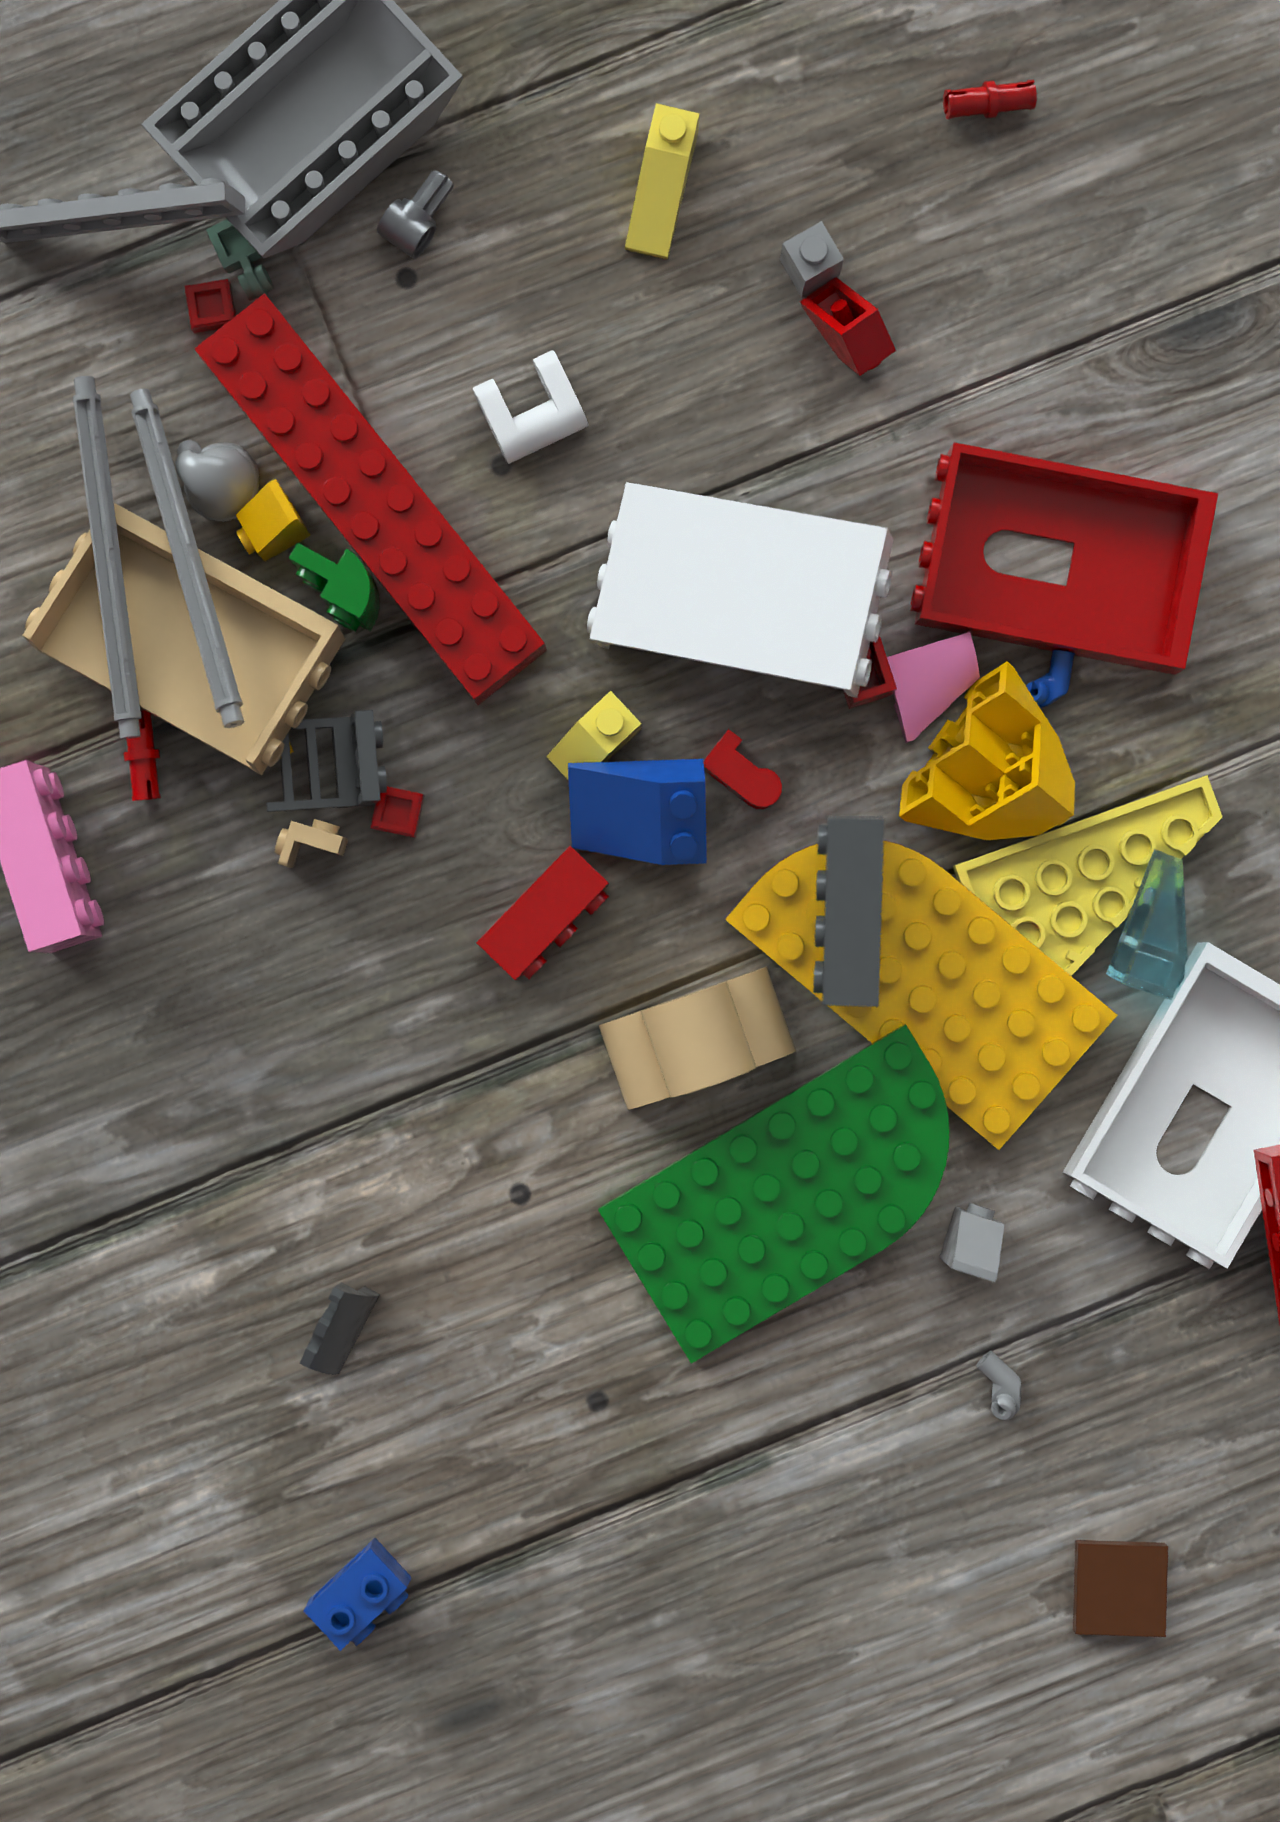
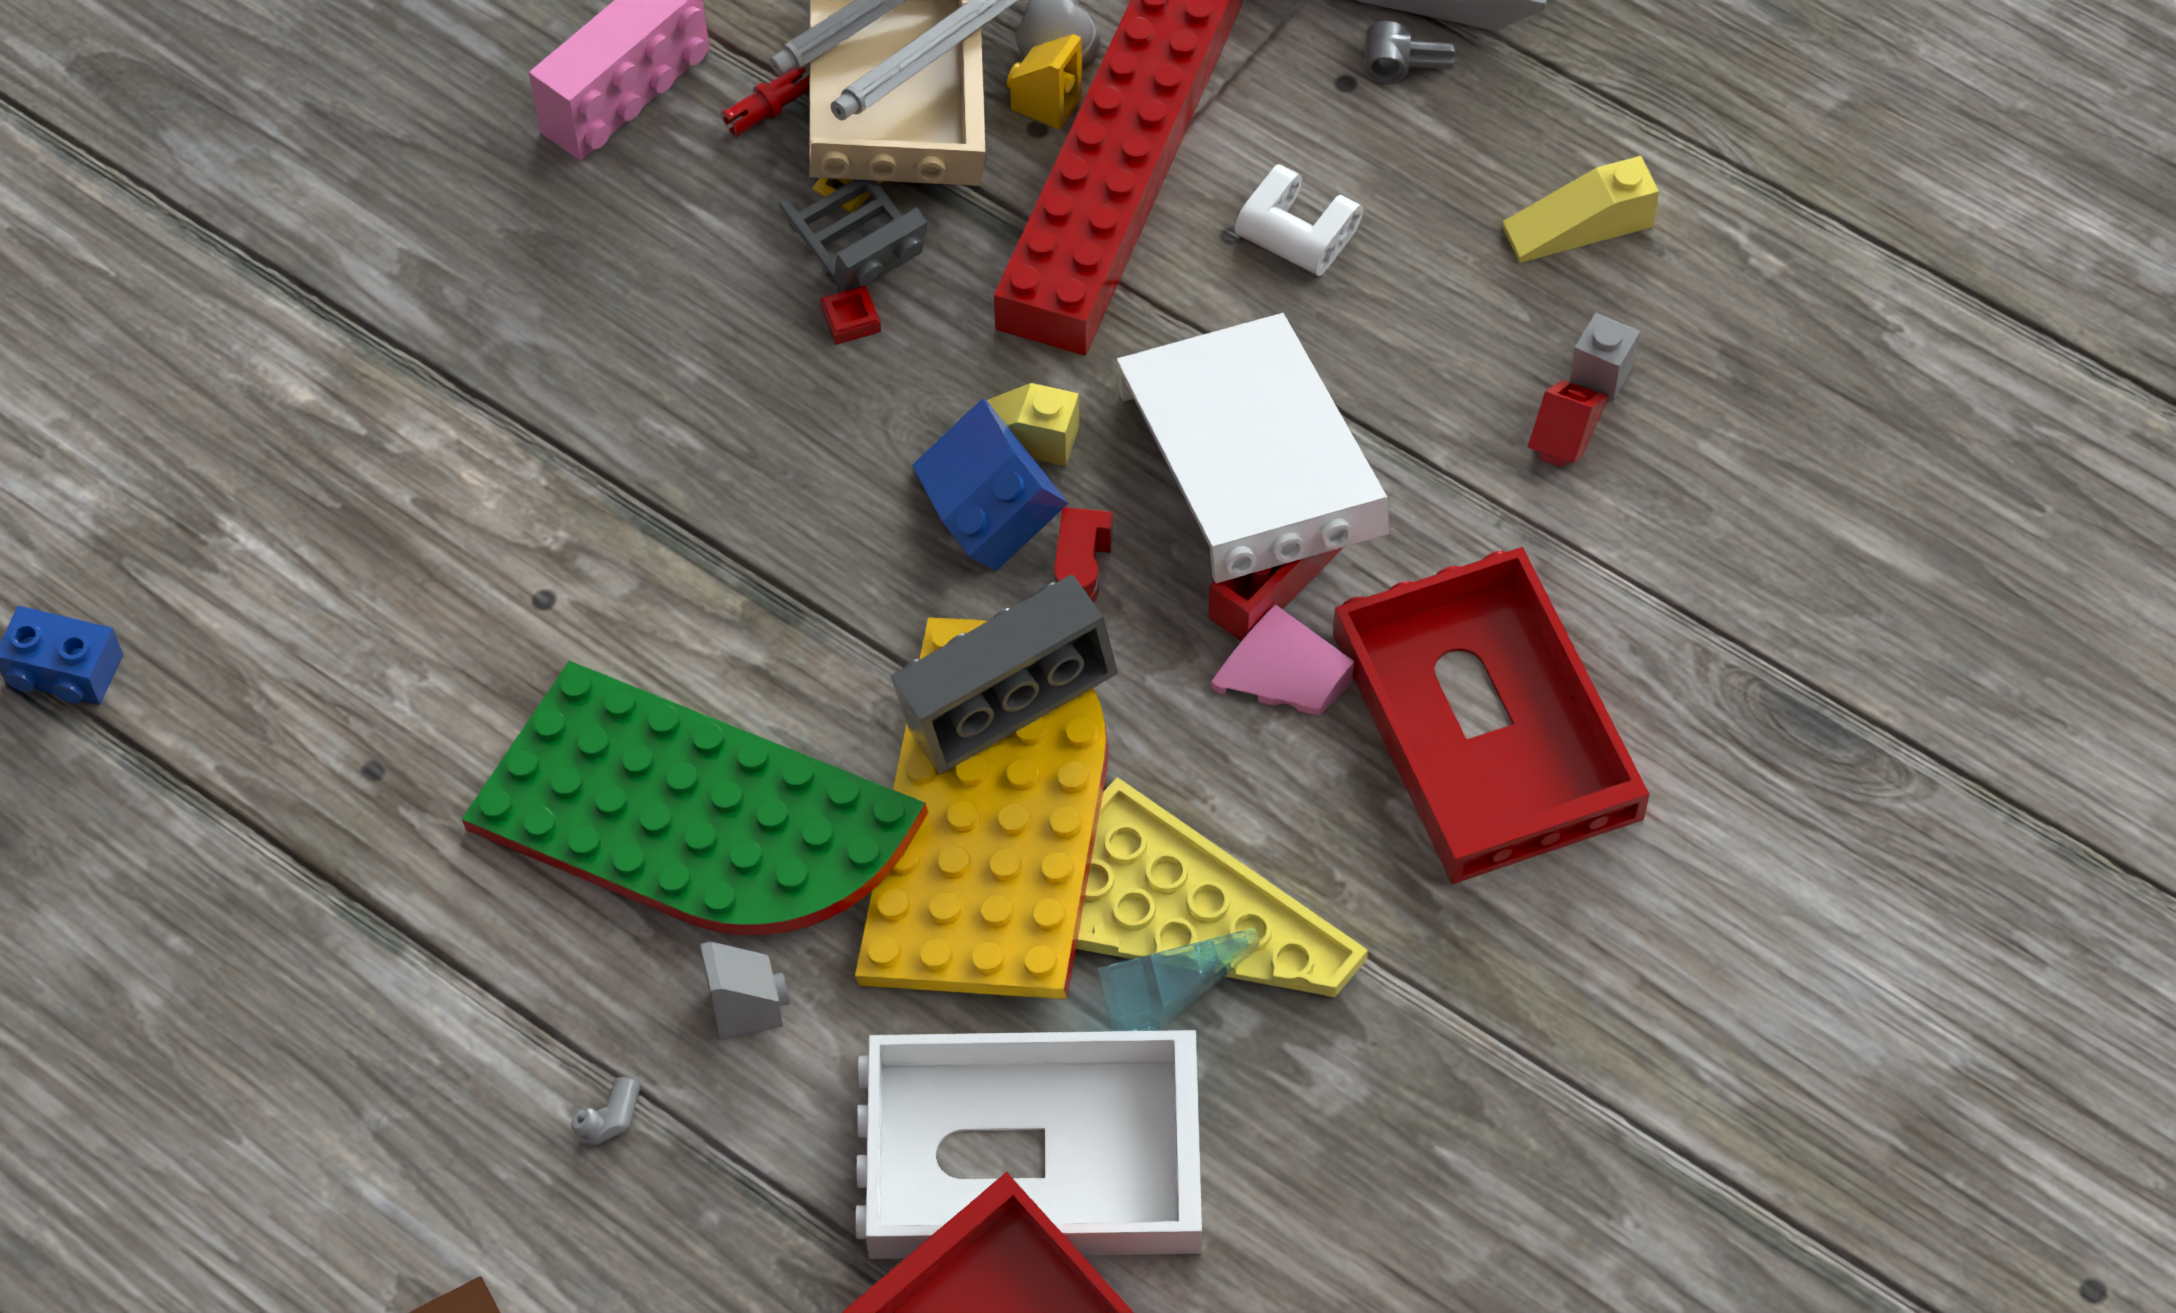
camera: 60 degrees right, 30 degrees down
tan bracket [275,819,348,868] -> none
green brick [289,542,380,632] -> none
dark grey slope [300,1282,380,1375] -> none
red brick [476,846,610,980] -> none
tan brick [598,967,796,1110] -> none
yellow brick [899,661,1075,840] -> none
red pin [943,80,1037,120] -> none
blue arm [1026,650,1075,708] -> none

